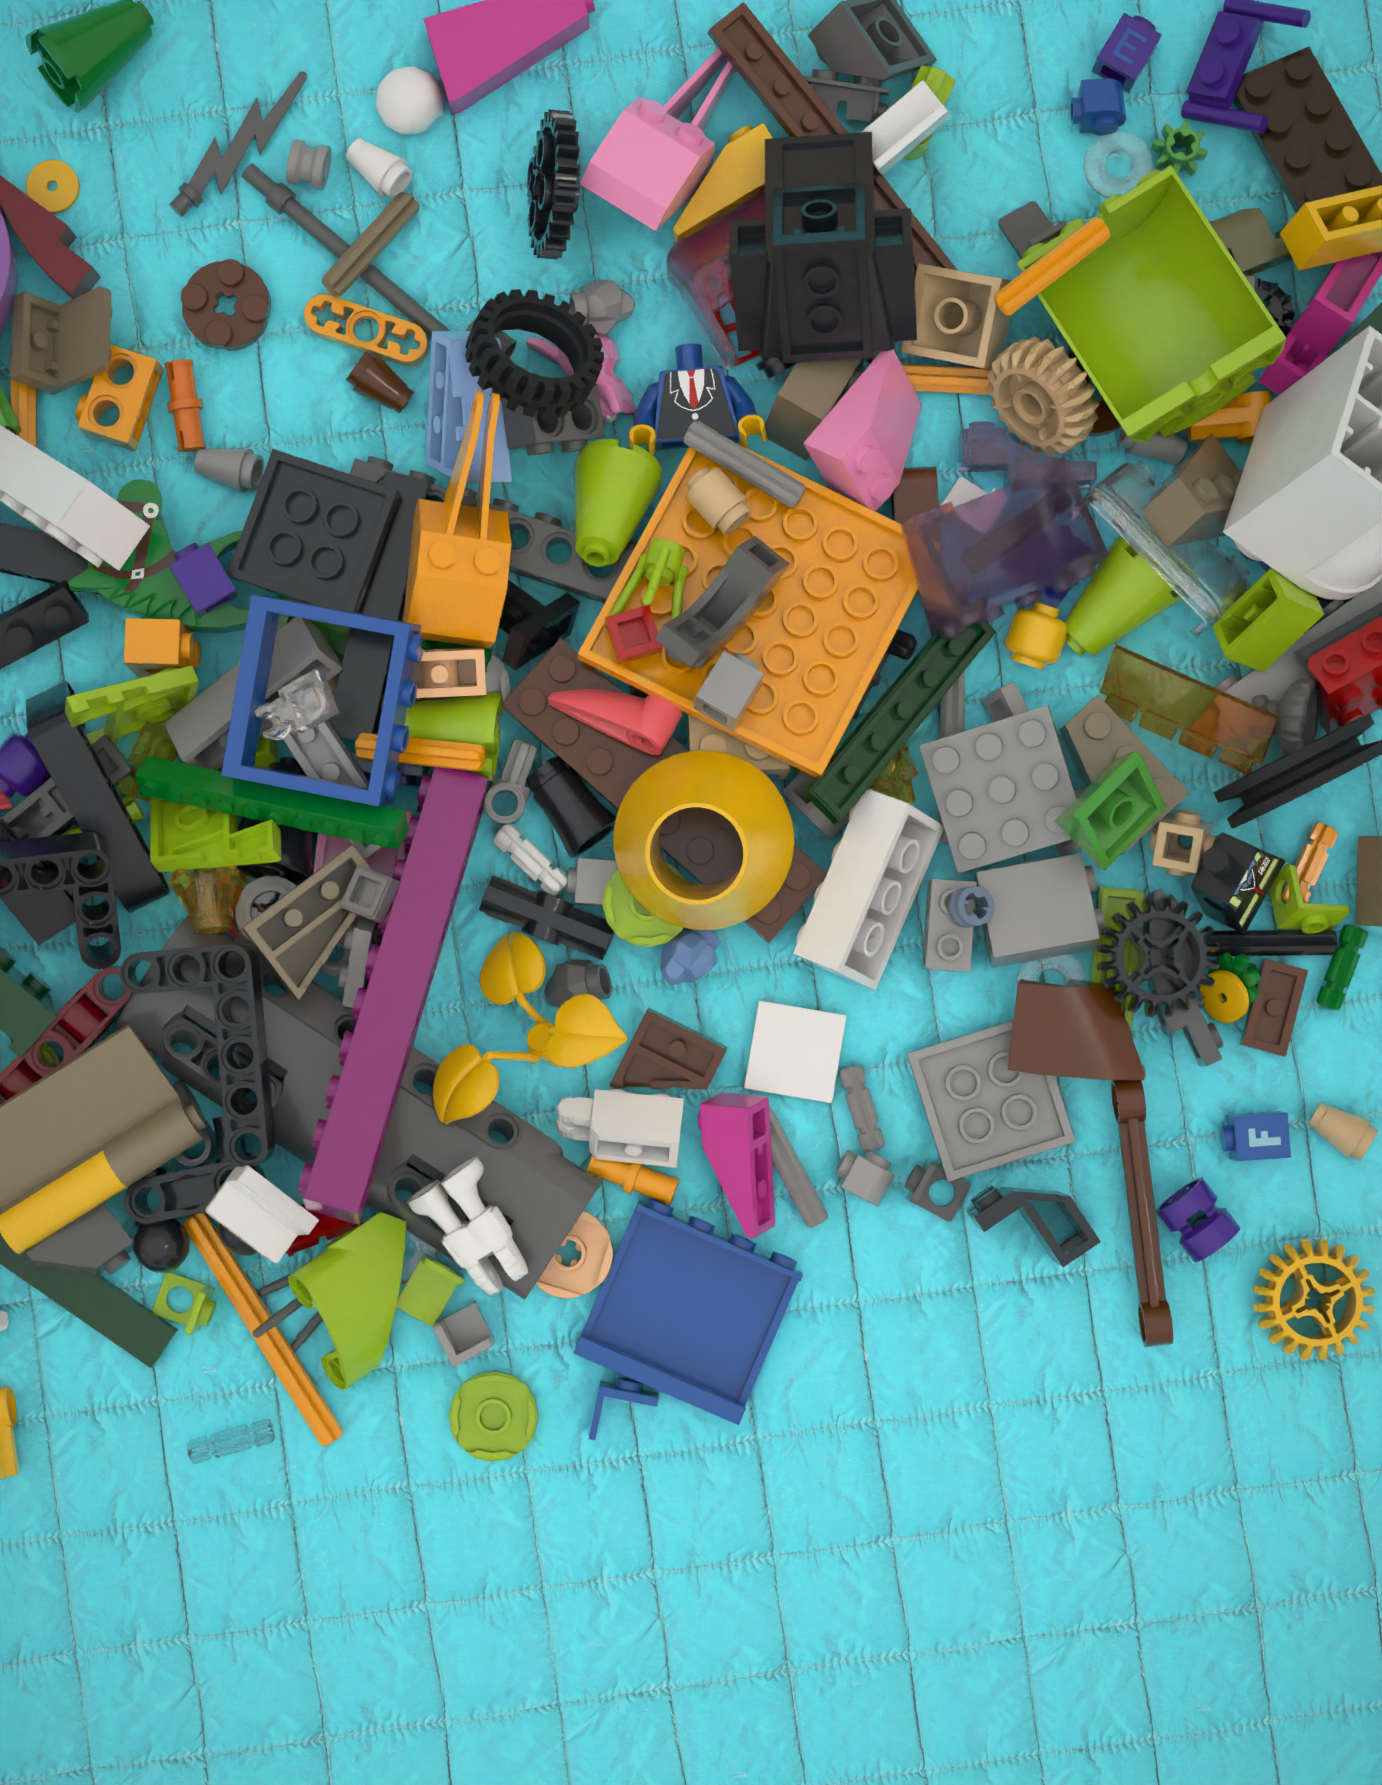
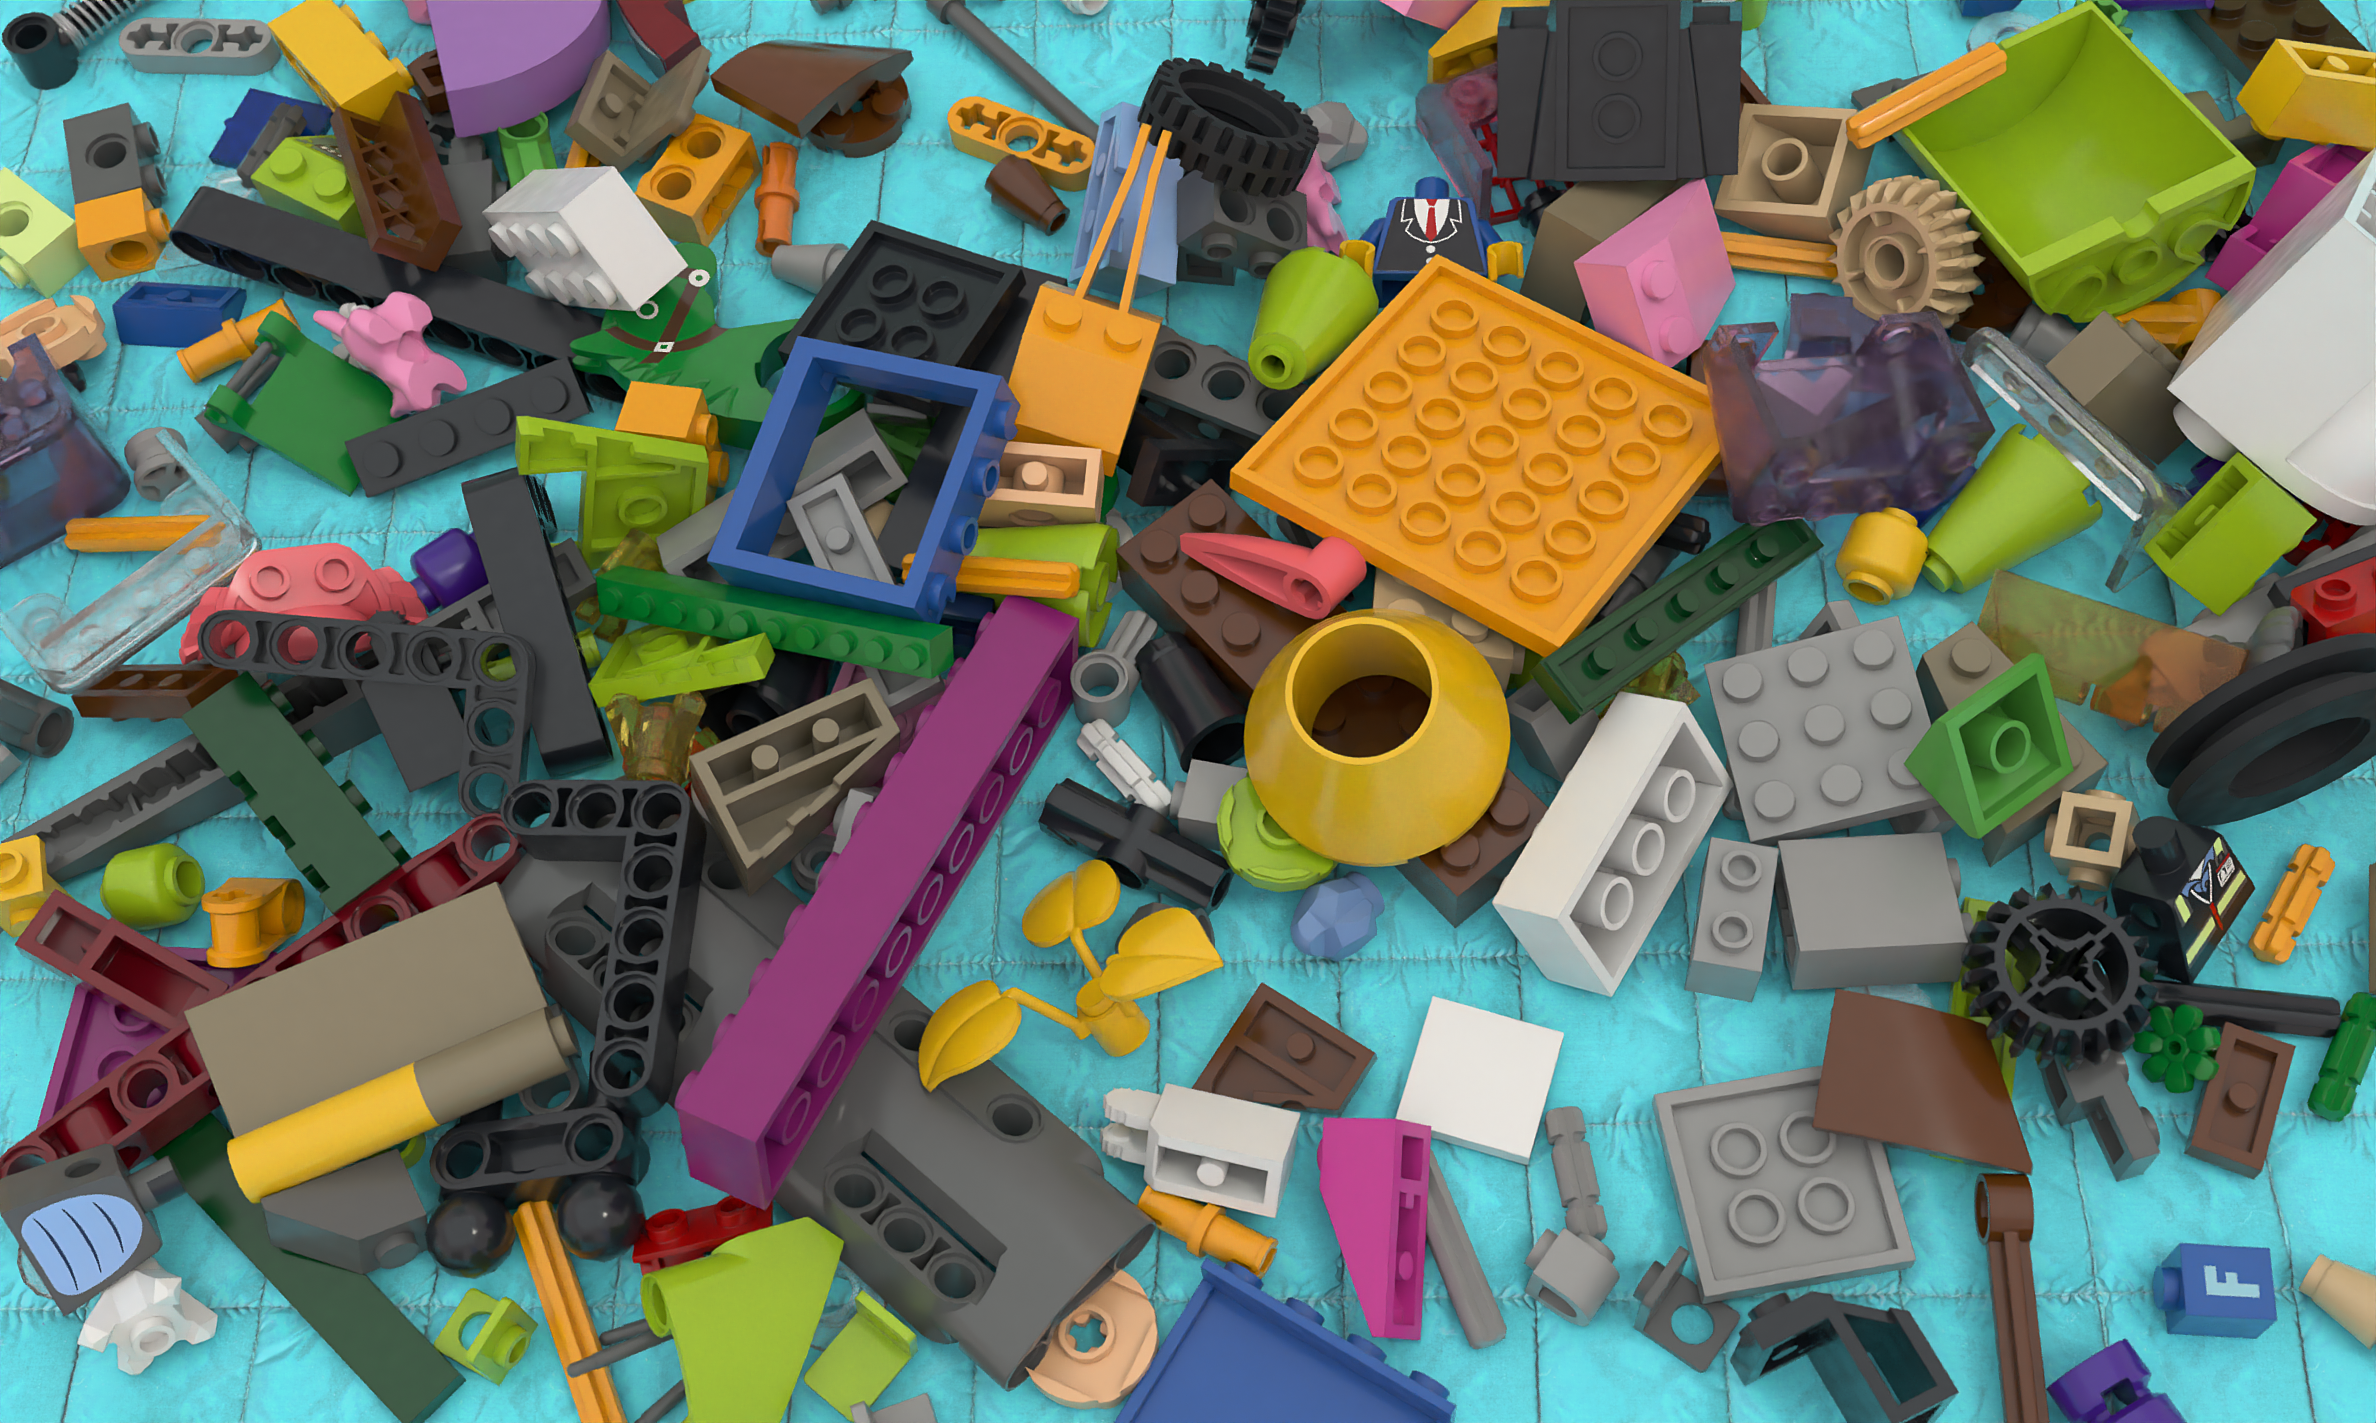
camera: 15 degrees right, 25 degrees down
dark purple brick [169,543,237,619] -> none
white panel [205,1165,319,1263] -> none
clear plate [255,669,339,740] -> none
dark tan axle [322,192,420,296] -> none
flat silver tile [339,865,401,924] -> none
white piece [407,1156,528,1296] -> none
red plate [605,605,663,665] -> none
lime plant [609,539,689,620] -> none
dark grey arch [655,536,790,669] -> none
light grey axle [684,420,806,508] -> none
tan brick [686,467,752,535] -> none
light grey brick [694,651,764,731] -> none
sand blue bush [948,886,994,928] -> none
yellow wheel [1200,970,1249,1023] -> none
lime bracket [1269,864,1350,934] -> none
none -> reddish brown slope [710,39,913,140]

